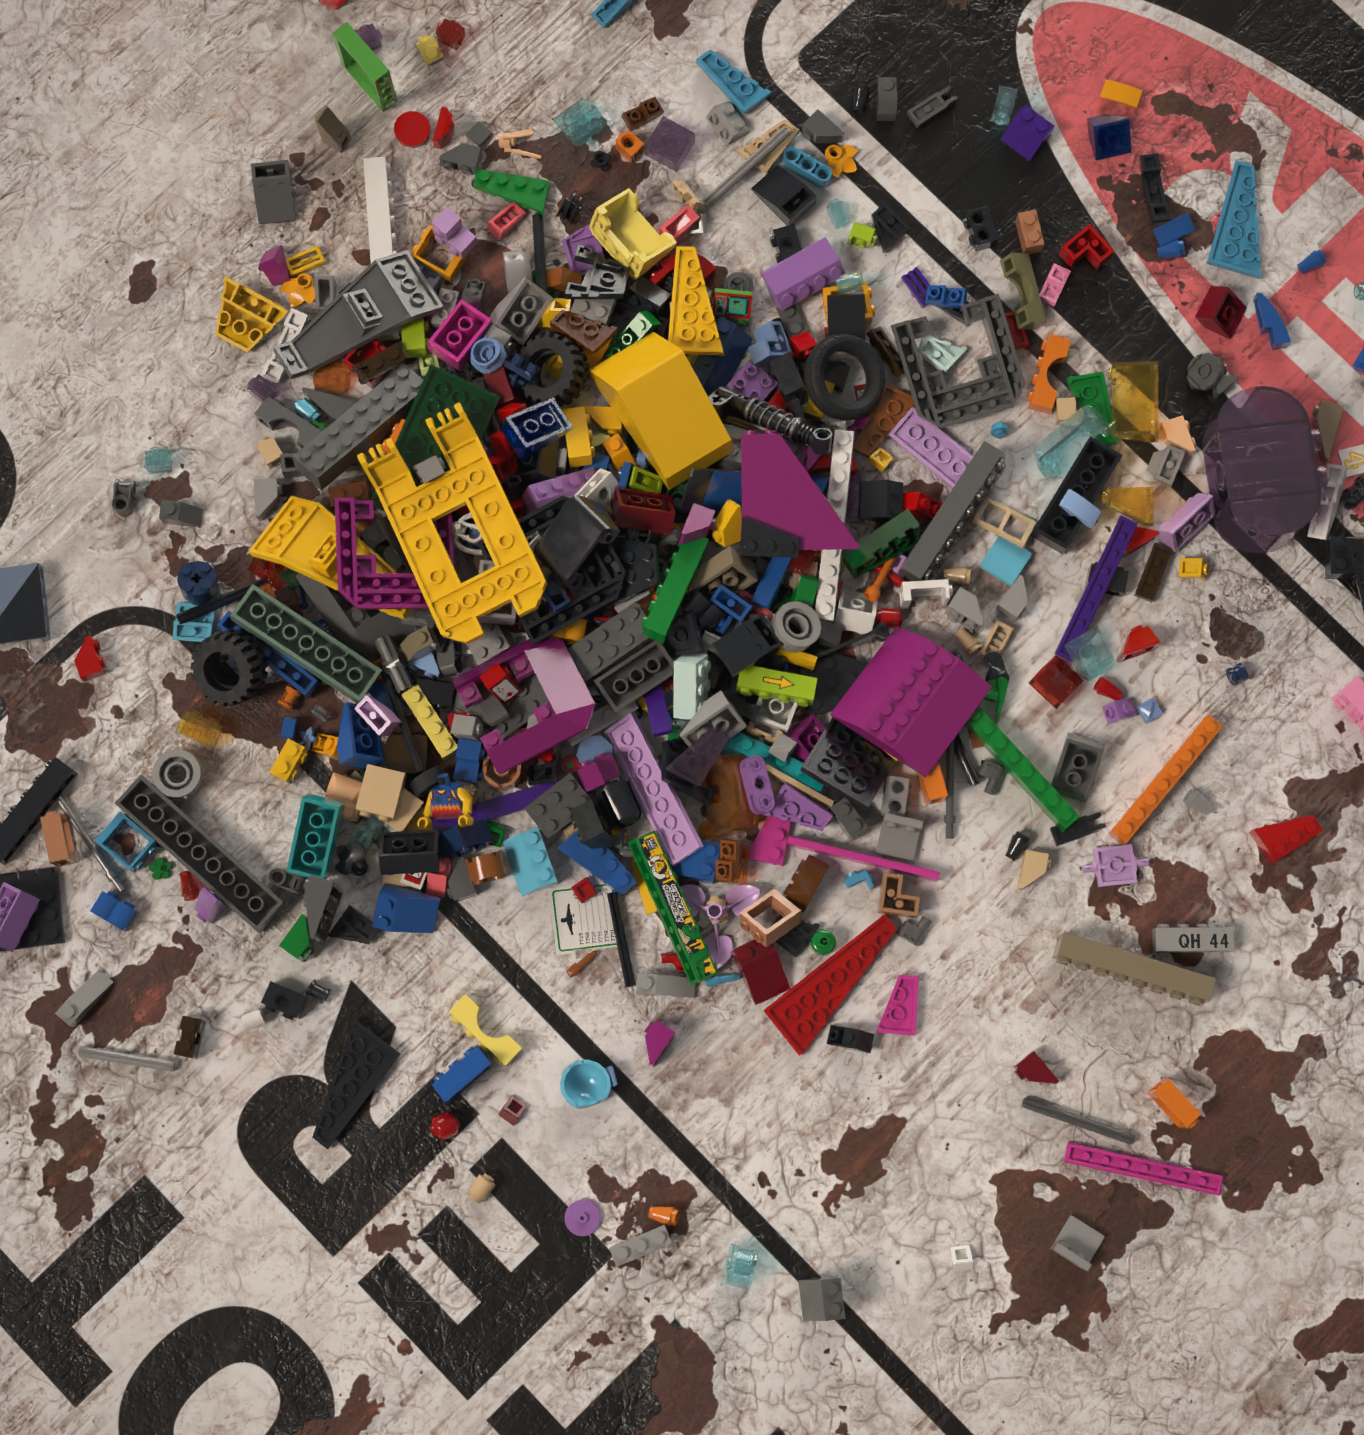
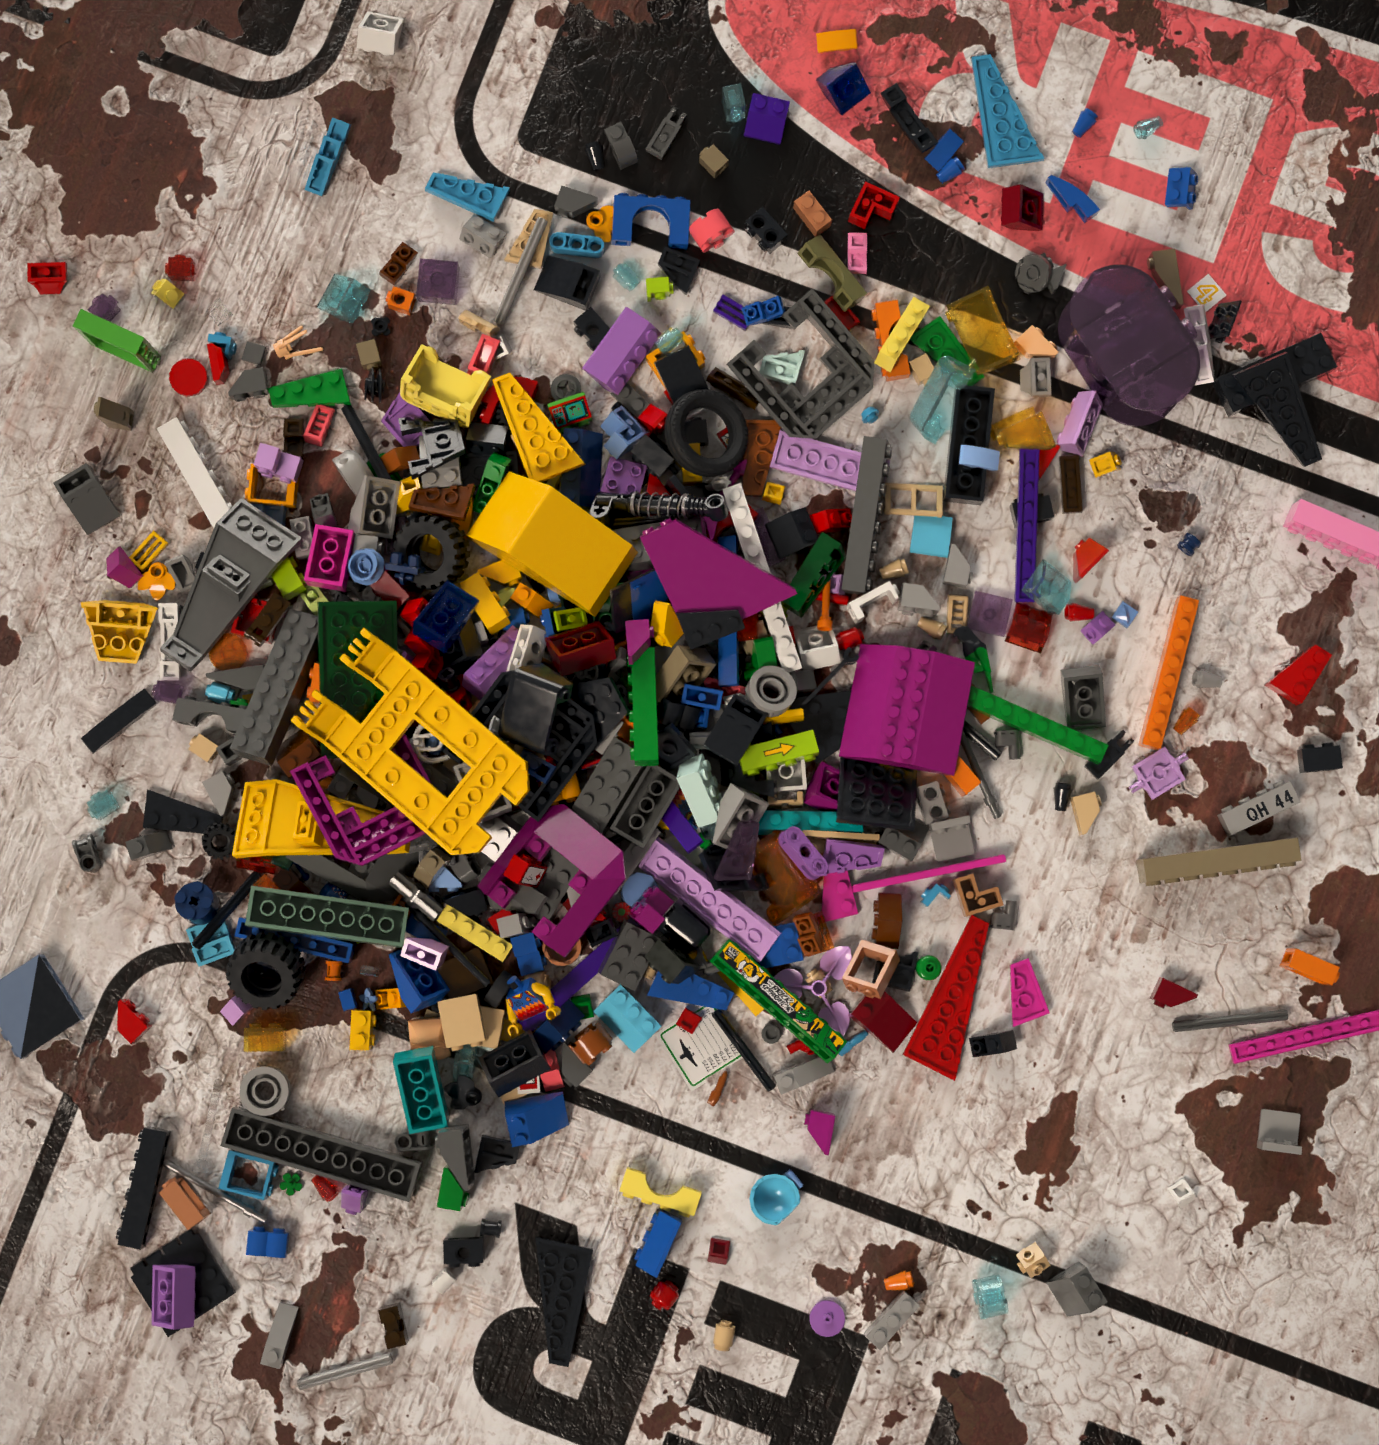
camera: 25 degrees left, 5 degrees up
light grey brick [412,455,446,484] -> none
light grey slope [768,733,797,762] -> none
none -> black slope [81,688,157,754]
none -> black wing [143,789,223,836]
none -> black tyre [202,822,236,860]
none -> dark azure bracket [207,332,237,360]
none -> lavender slope [220,996,253,1026]
none -> dark brown slope [283,418,304,460]
none -> dark tan brick [356,339,382,371]
none -> blue arch [611,193,690,250]
none -> coral brick [689,208,735,253]
none -> dark tan brick [699,144,729,178]
none -> dark grey tile [761,1024,781,1044]
none -> light yellow arch [874,297,930,373]
none -> clear purple plate [967,591,1013,637]
none -> tan brick [1016,1242,1051,1278]
none -> clear orange cone [1173,706,1200,736]
none -> black brick [1297,742,1343,773]

